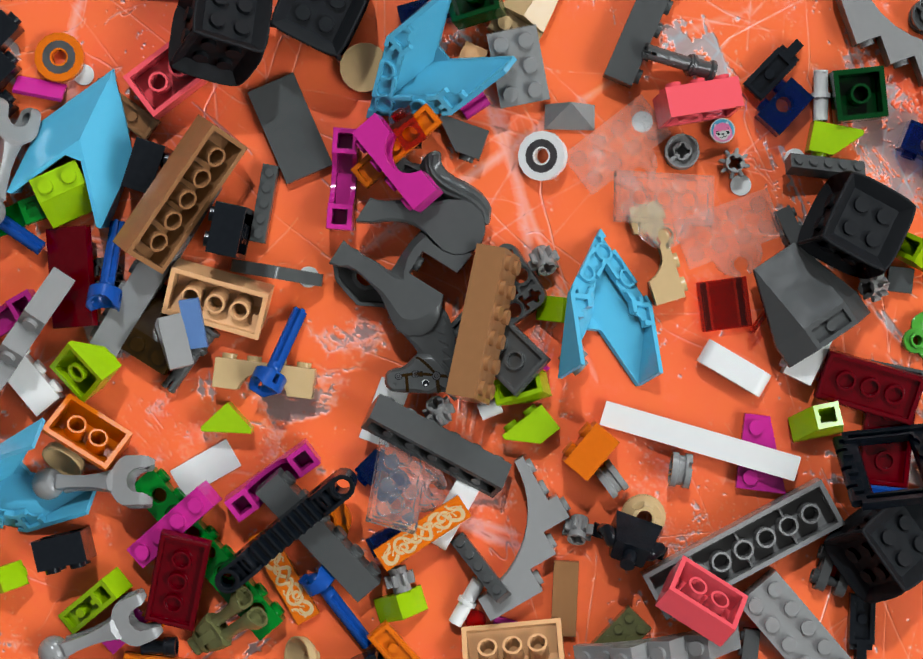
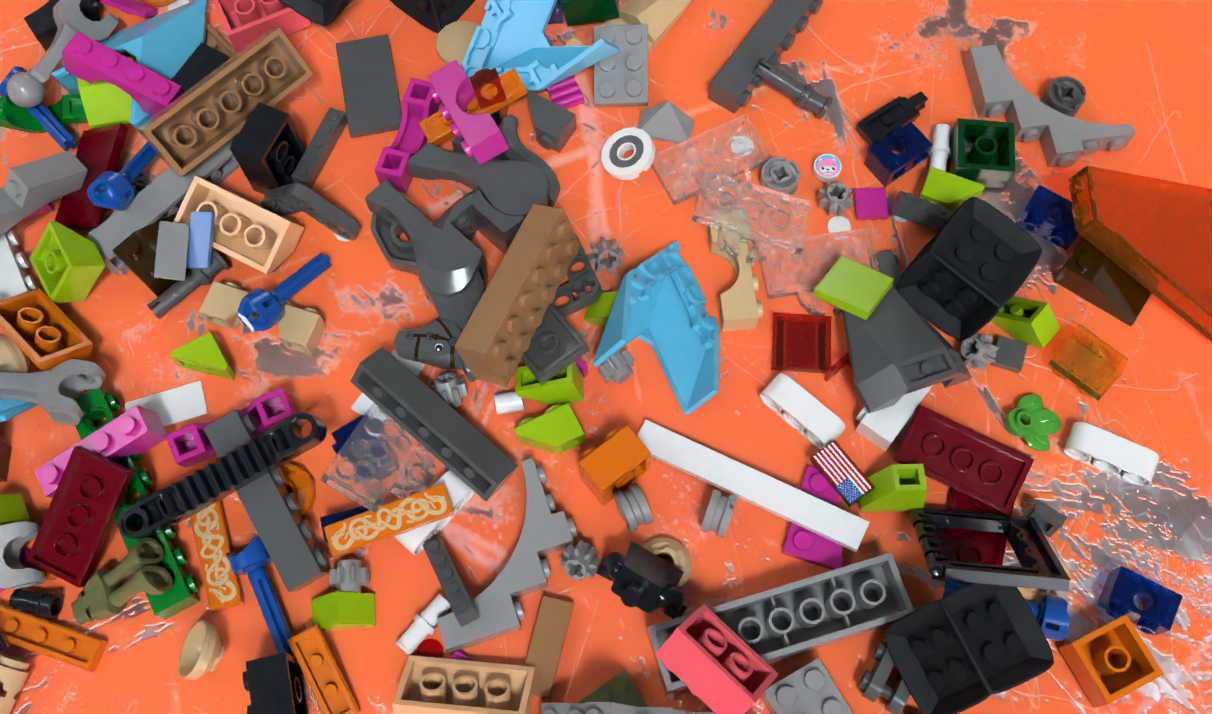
camera: 15 degrees right, 20 degrees down
coral brick [652,74,744,129] -> none
none -> dark pink arch [61,32,182,116]
none -> tile [810,440,874,508]
none -> lime tile [813,256,894,320]
none -> dark pink piece [853,187,889,221]

